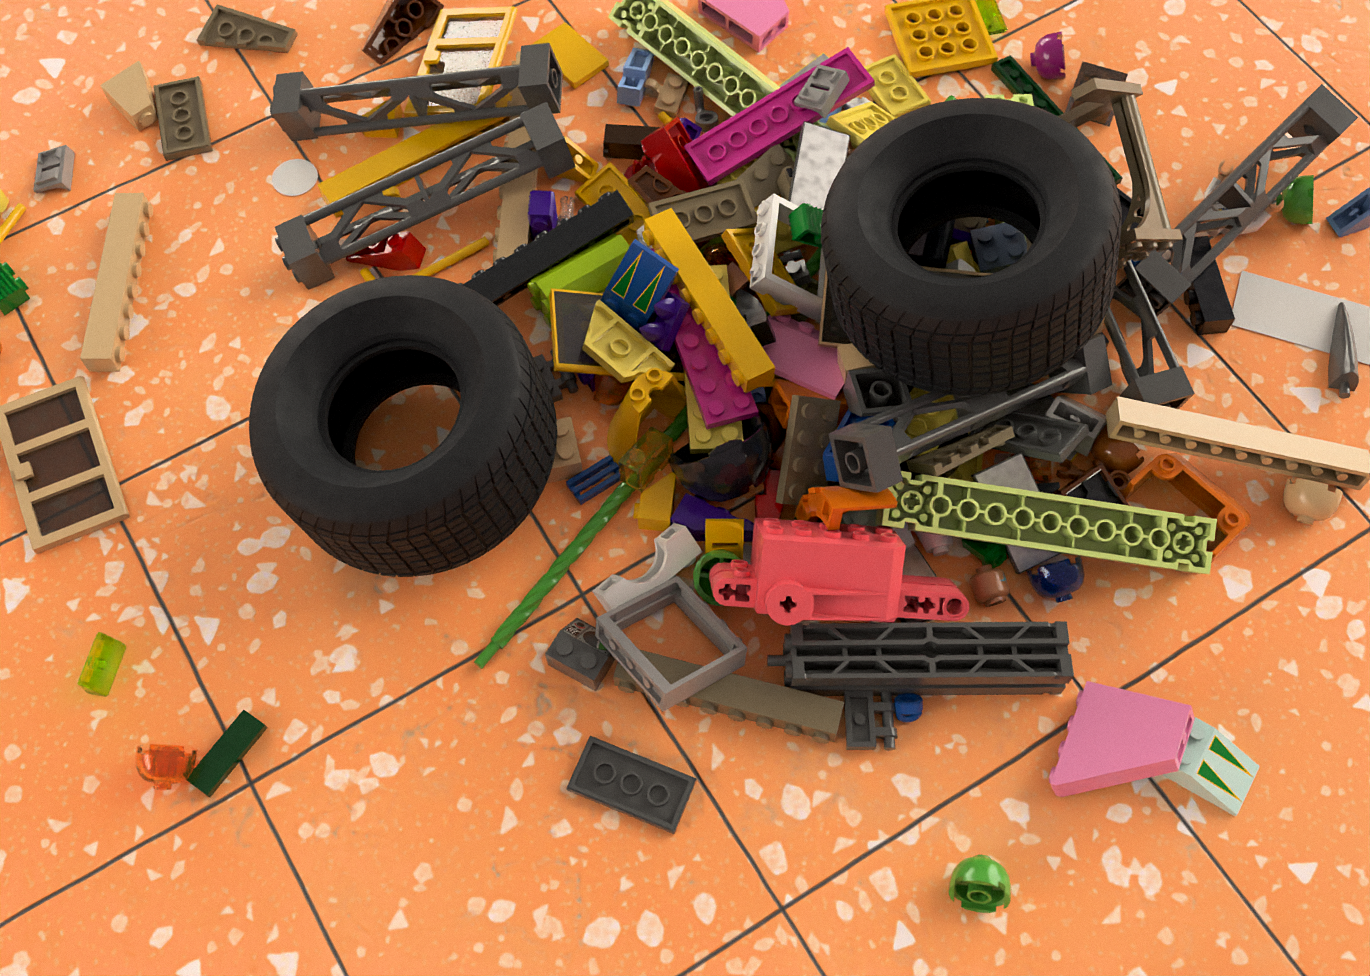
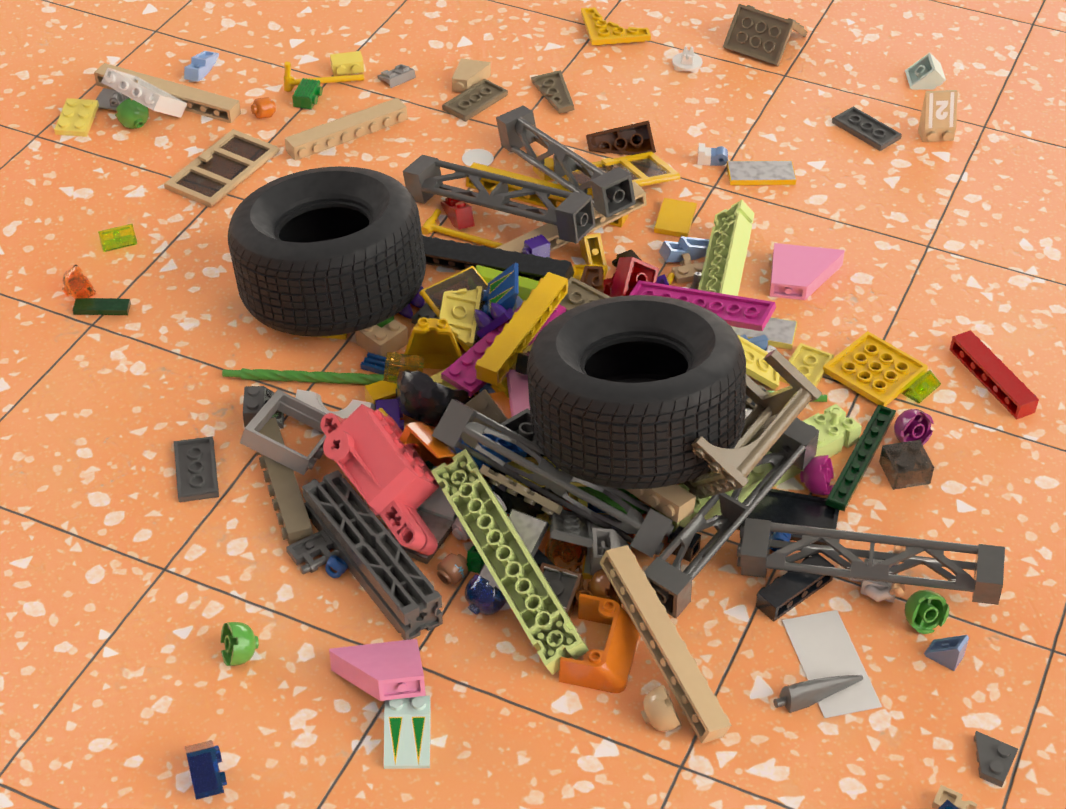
camera: 55 degrees right, 20 degrees down
light grey piece [793,64,850,119] -> none

